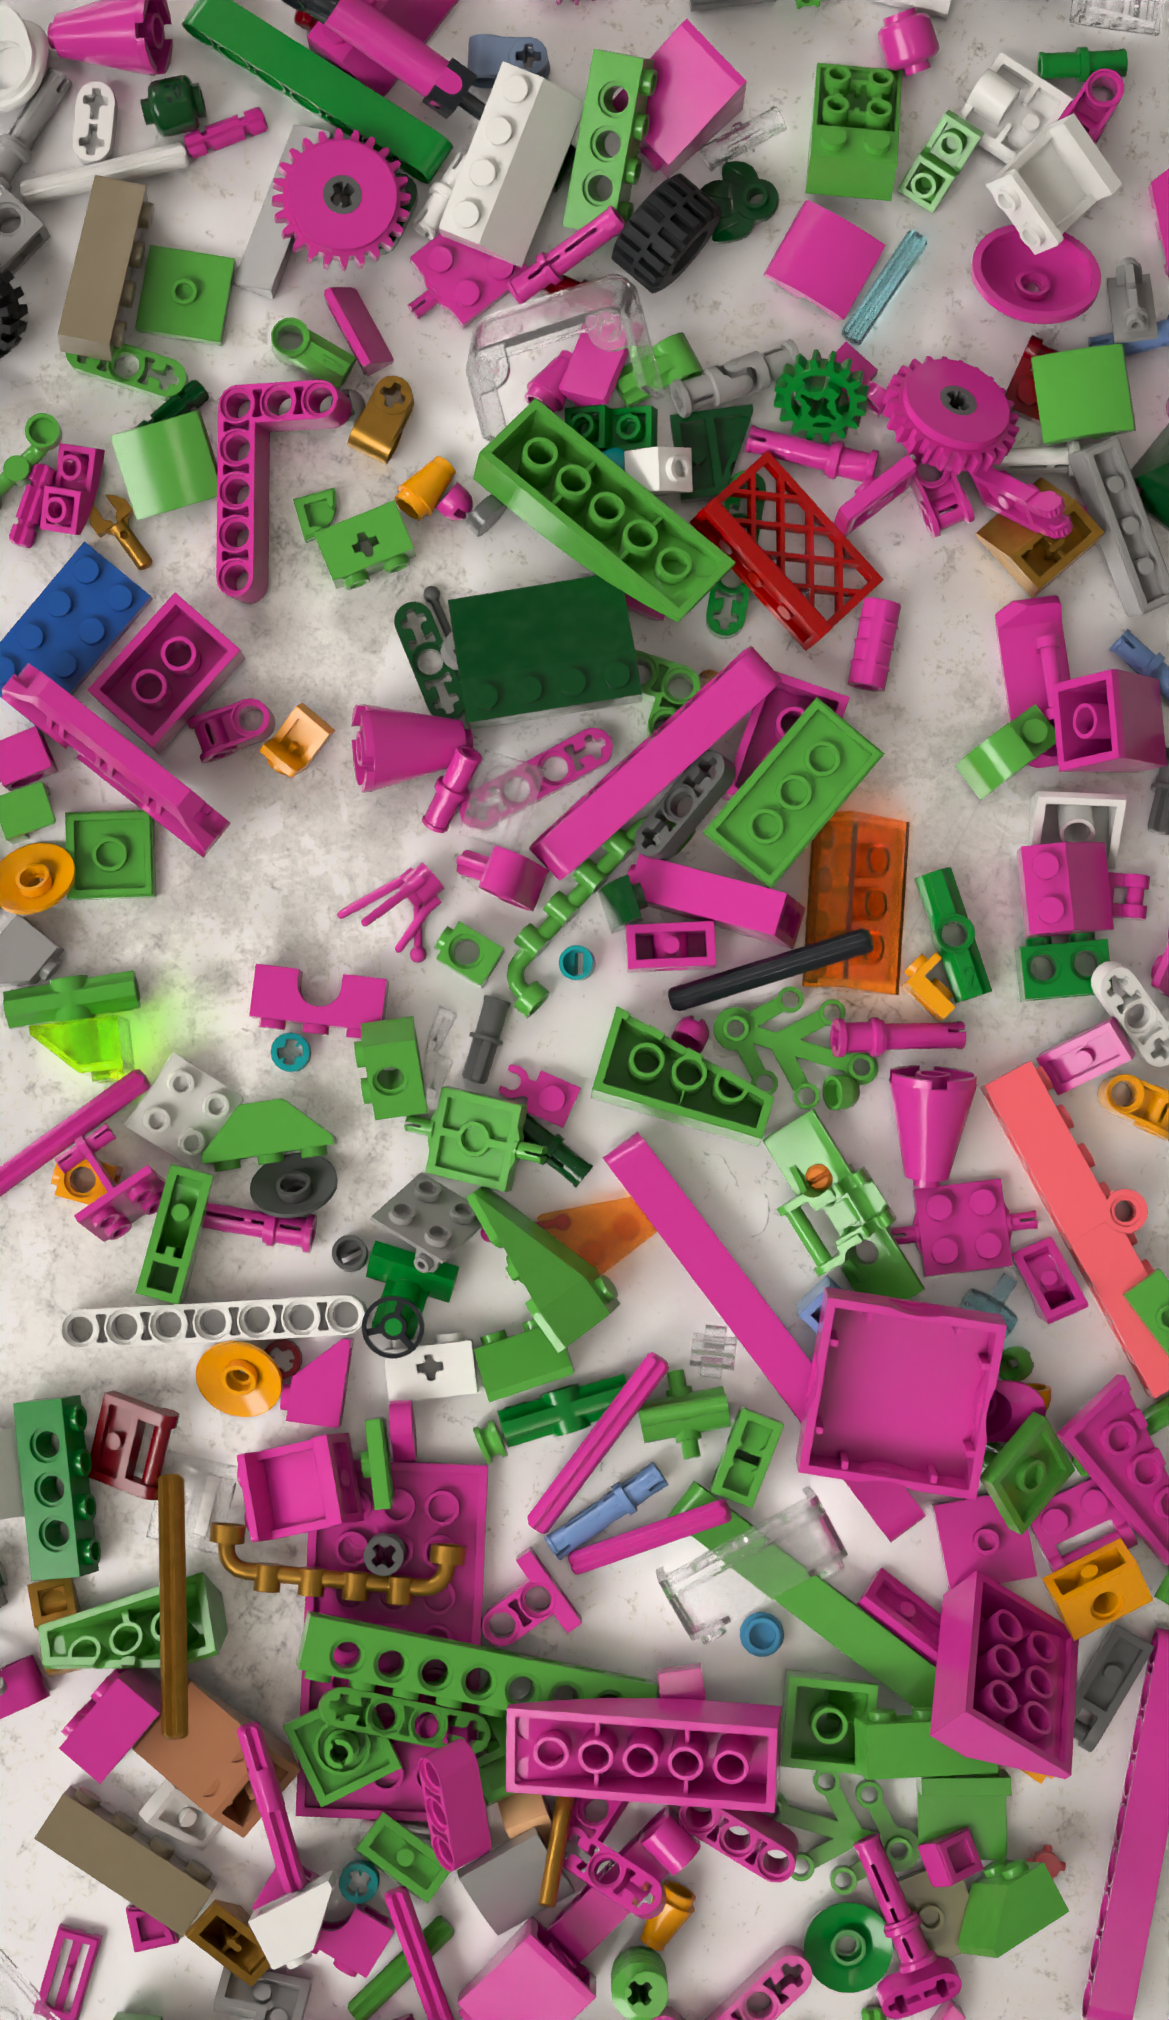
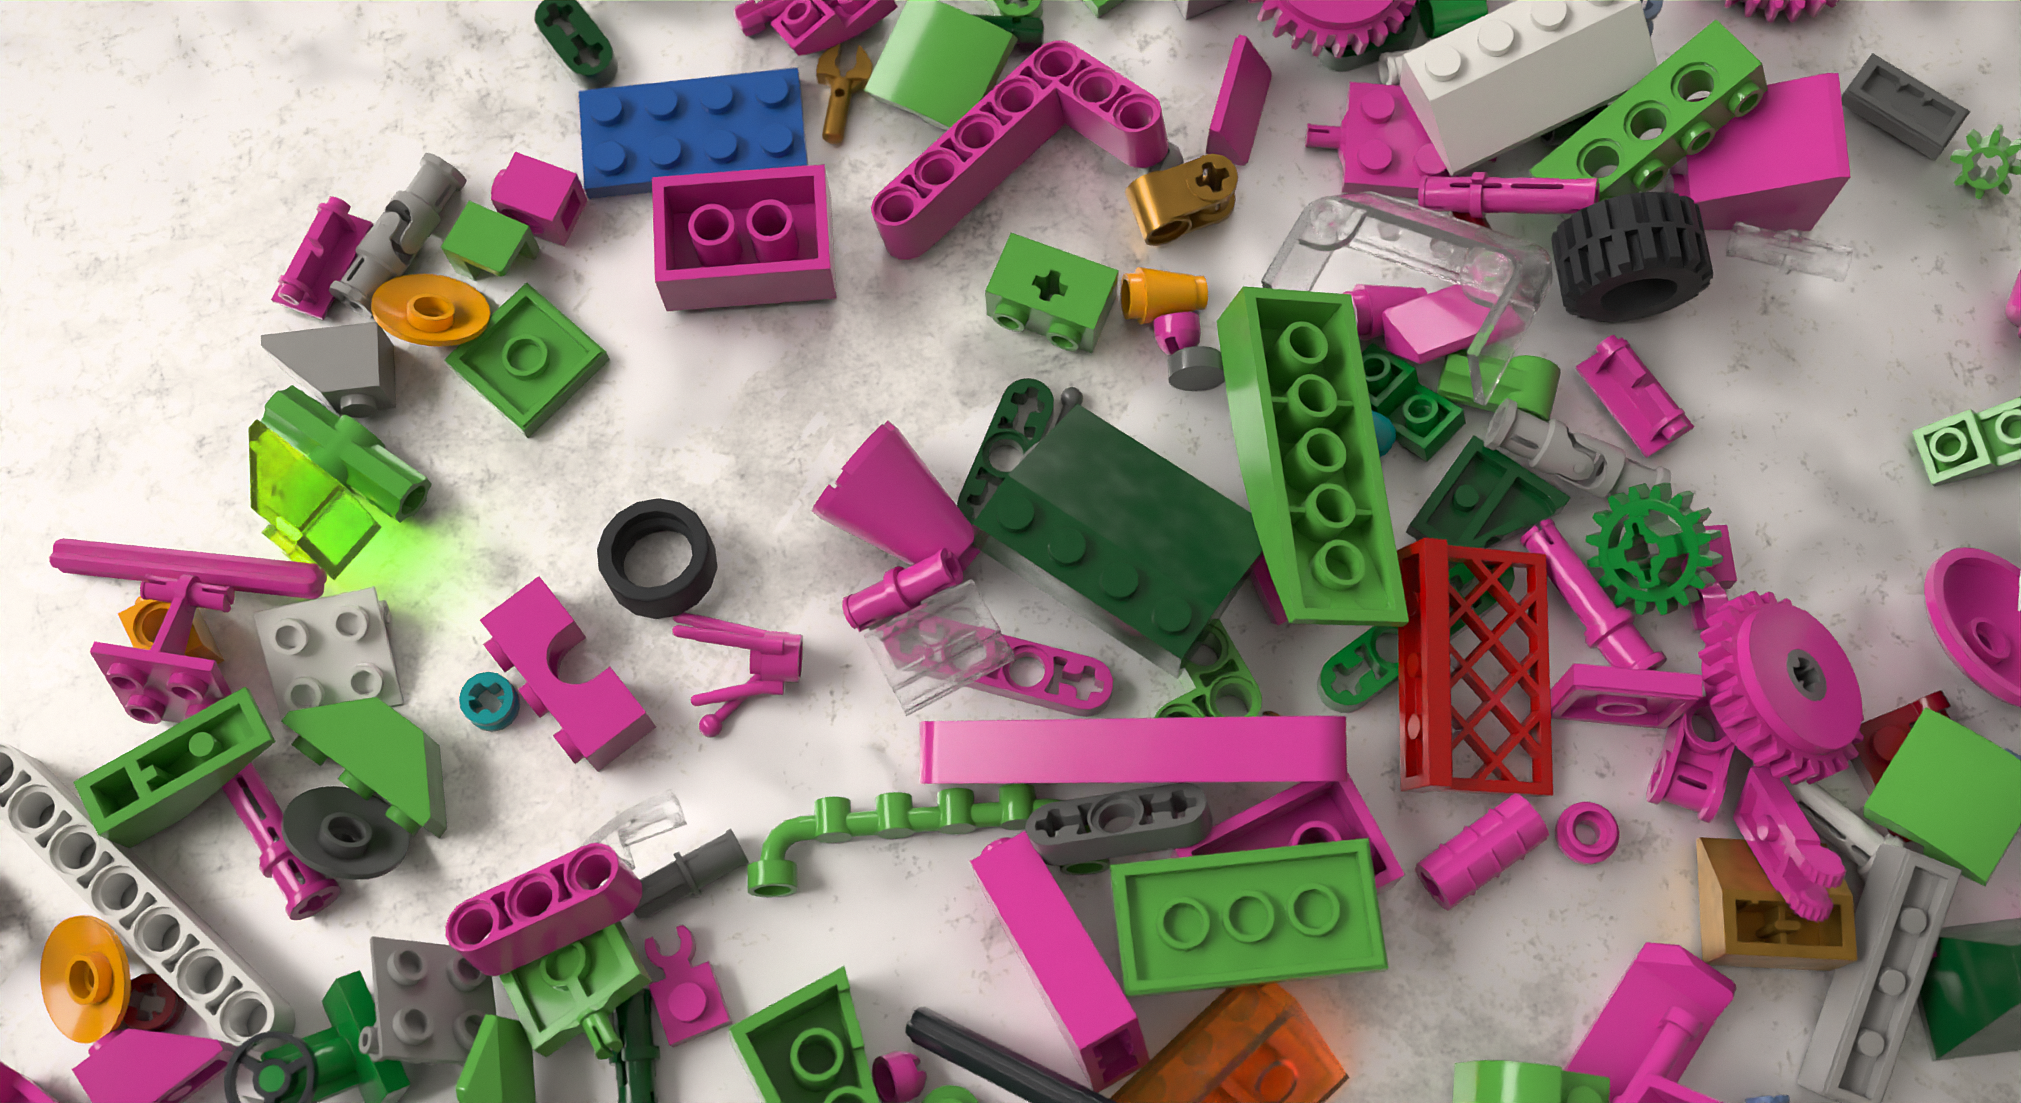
camera: 45 degrees right, 15 degrees down
dark pink connector [1,663,231,858] -> none
dark pink piece [187,698,276,763] -> none
light orange bracket [259,702,336,778] -> none
bright green piece [271,317,357,390] -> none
bright green tile [293,487,337,543] -> none
dark grey hinge [332,1235,369,1272] -> none
bright green brick [354,1016,427,1120] -> none
bright green brick [434,921,505,989] -> none
dark pink beam [456,846,549,912] -> none
teal hinge [559,945,596,981] -> none
dark green slope [598,875,648,934] -> none
white brick [624,446,693,496] -> none
dark pink brick [625,921,716,973] -> none
dark green plate [700,161,779,244] -> none
dark pink slope [763,200,886,321] -> none
bright green slope [805,63,902,201] -> none
clear light blue axle [842,230,928,346] -> none
none -> dark pink beam [445,843,642,976]
none -> black tyre [597,498,718,619]
none -> dark pink plate [1555,802,1619,865]
none -> dark pink hinge [1575,334,1694,458]

